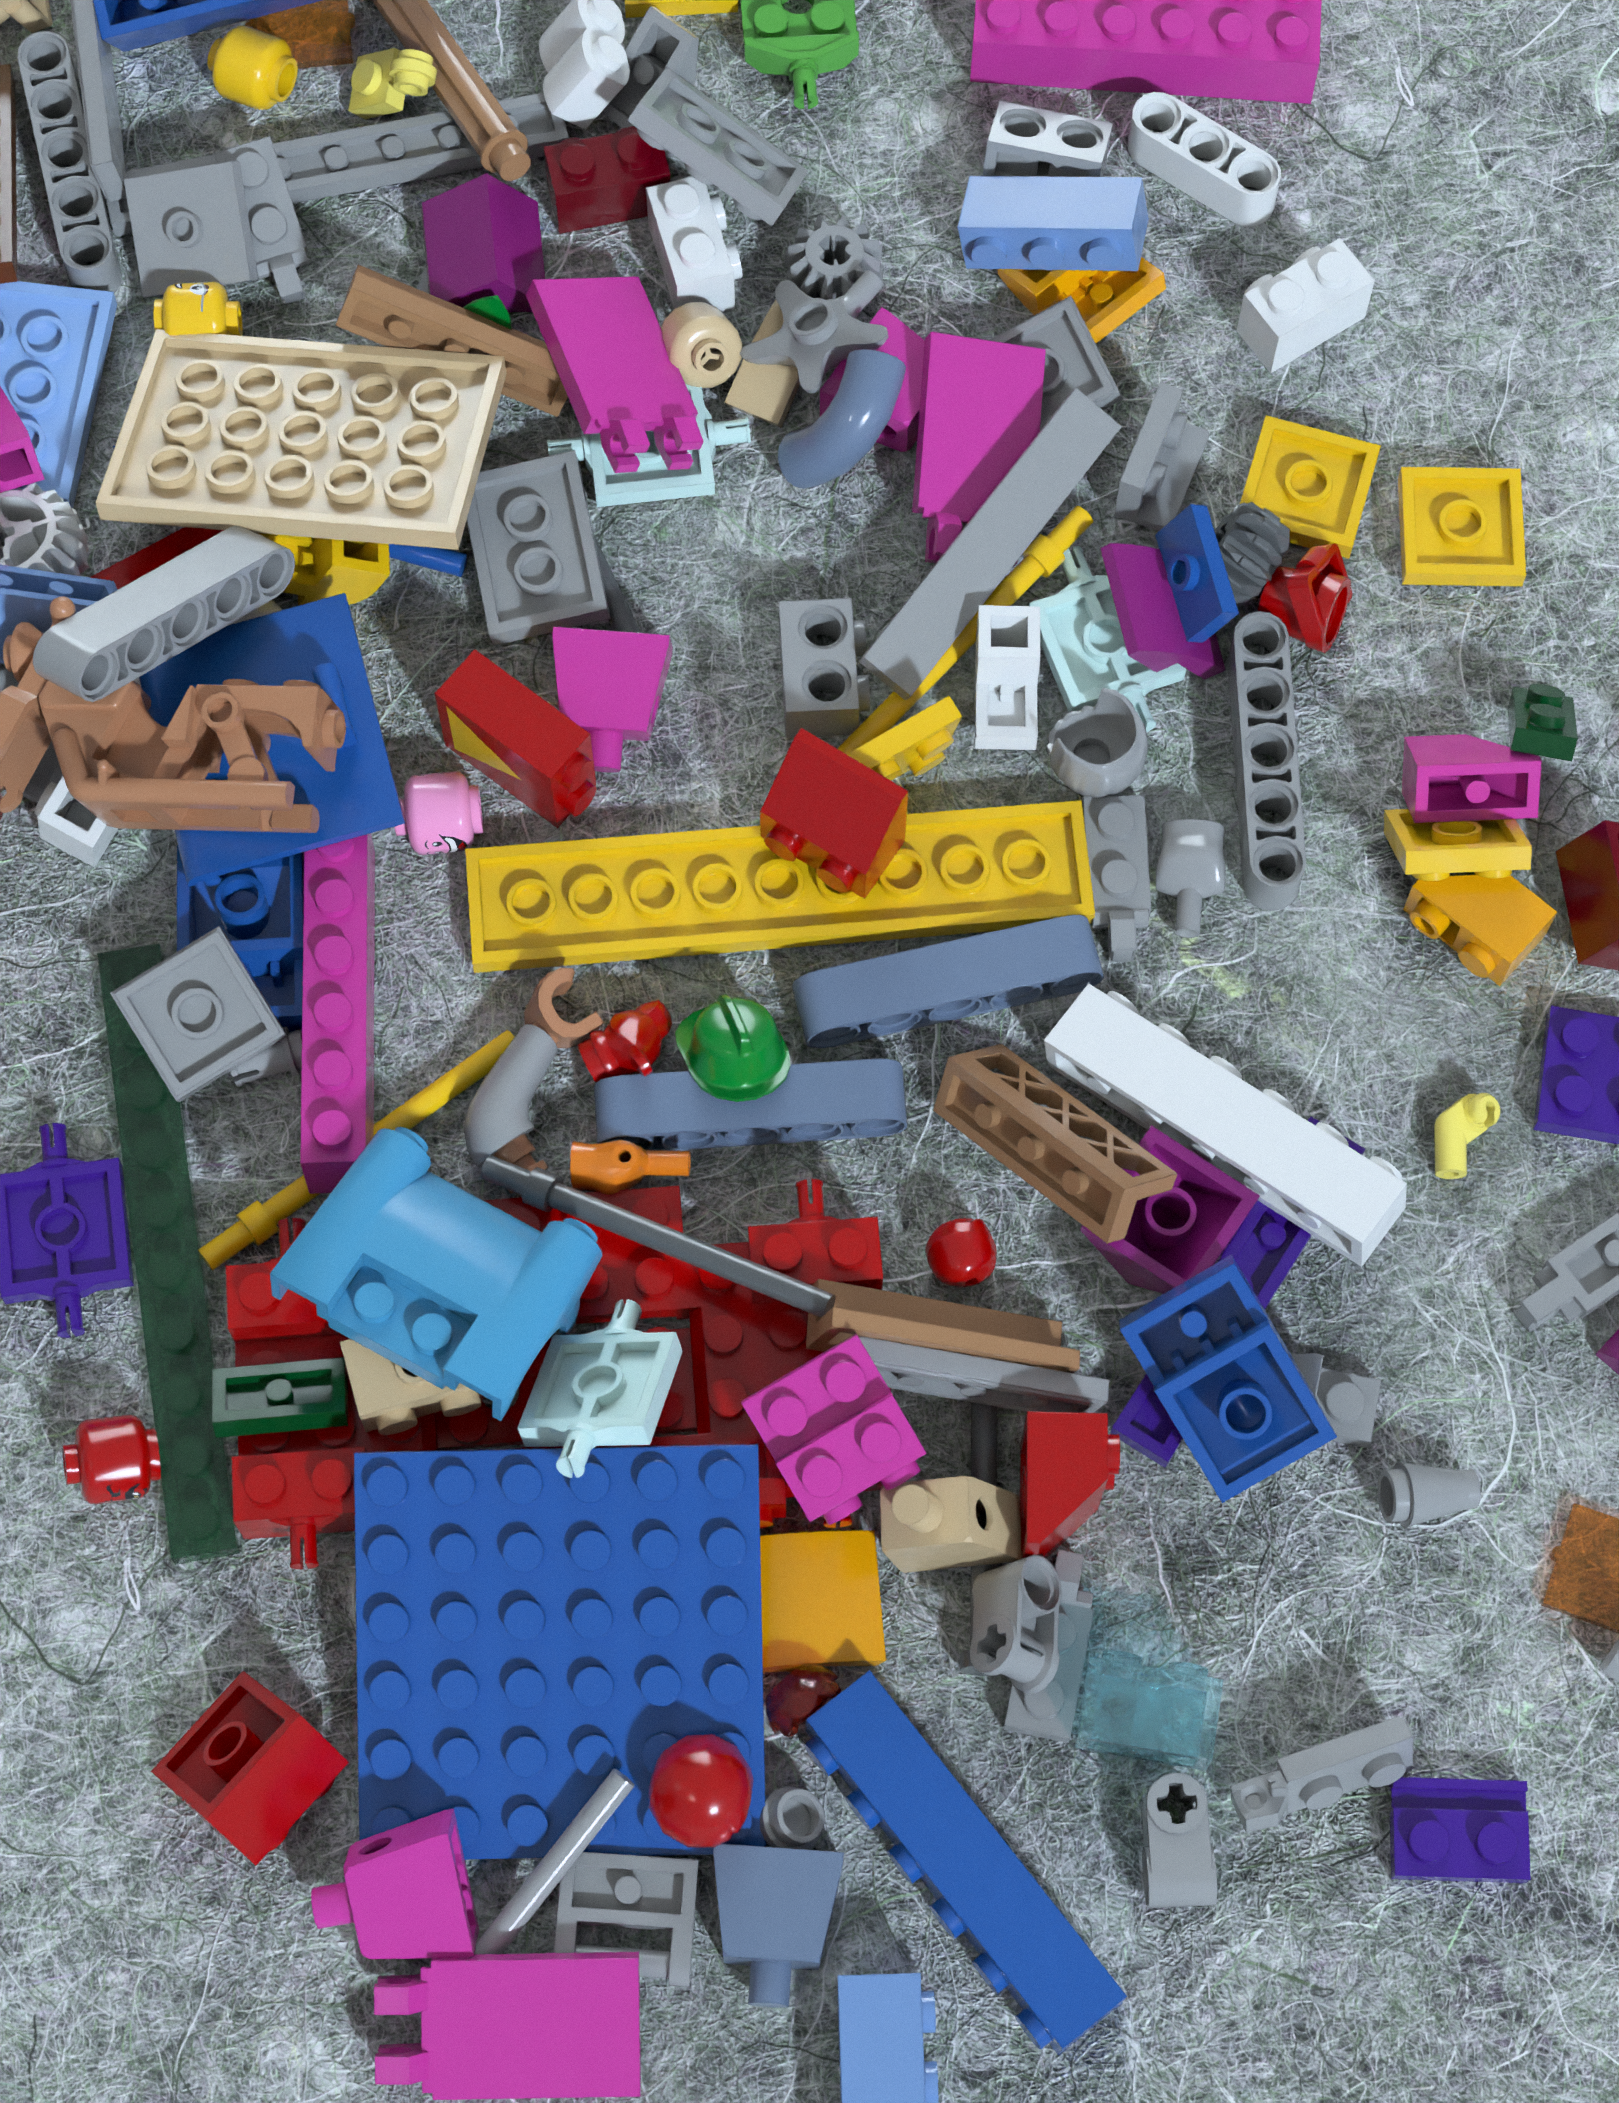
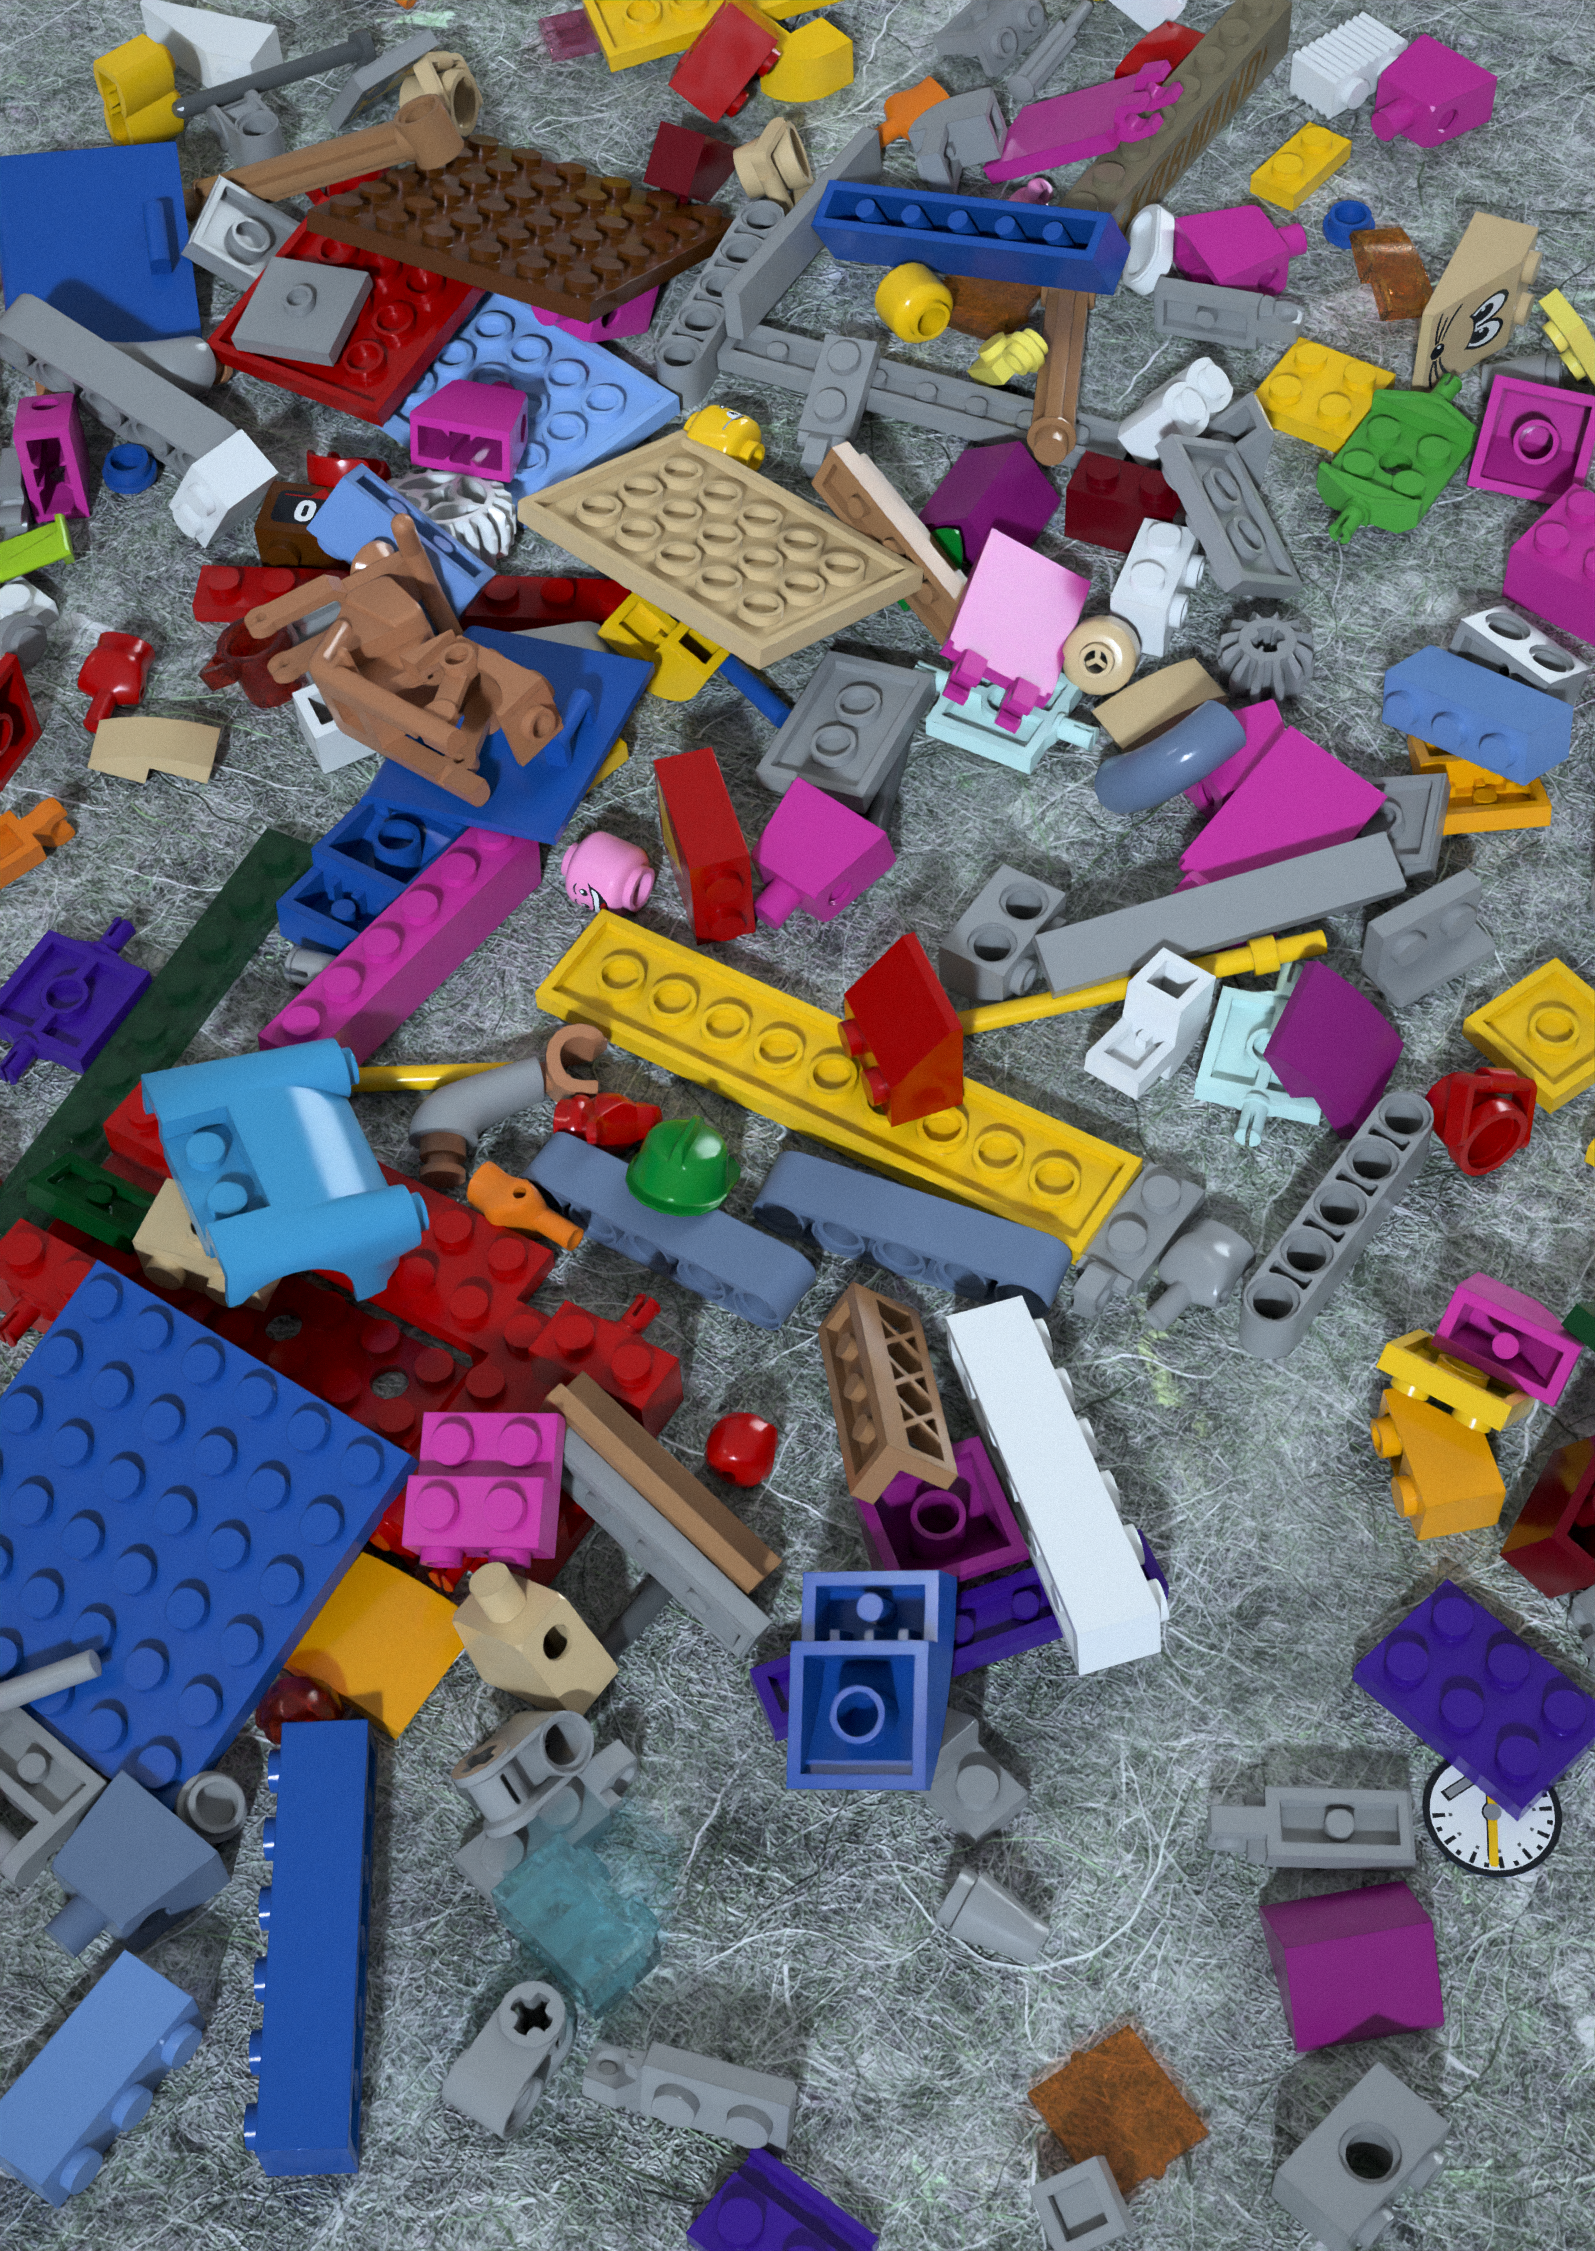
camera: 40 degrees right, 15 degrees down
light grey beam [33,525,295,702] -> none
light grey tile [110,926,288,1102] -> none
light grey plate [124,161,258,298] -> none
dark grey bar [480,1155,836,1318] -> none
light aqua plate [518,1299,683,1478] -> none
red hair [649,1734,754,1847] -> none
light grey animal [740,270,889,393] -> none
yellow plate [847,696,962,781] -> none
red slope [1020,1411,1120,1559] -> none
light grey hair [1046,688,1148,798] -> none
blue plate [1155,504,1239,643] -> none
dark grey gear [1214,502,1290,608] -> none
light yellow arm [1434,1093,1501,1179] -> none

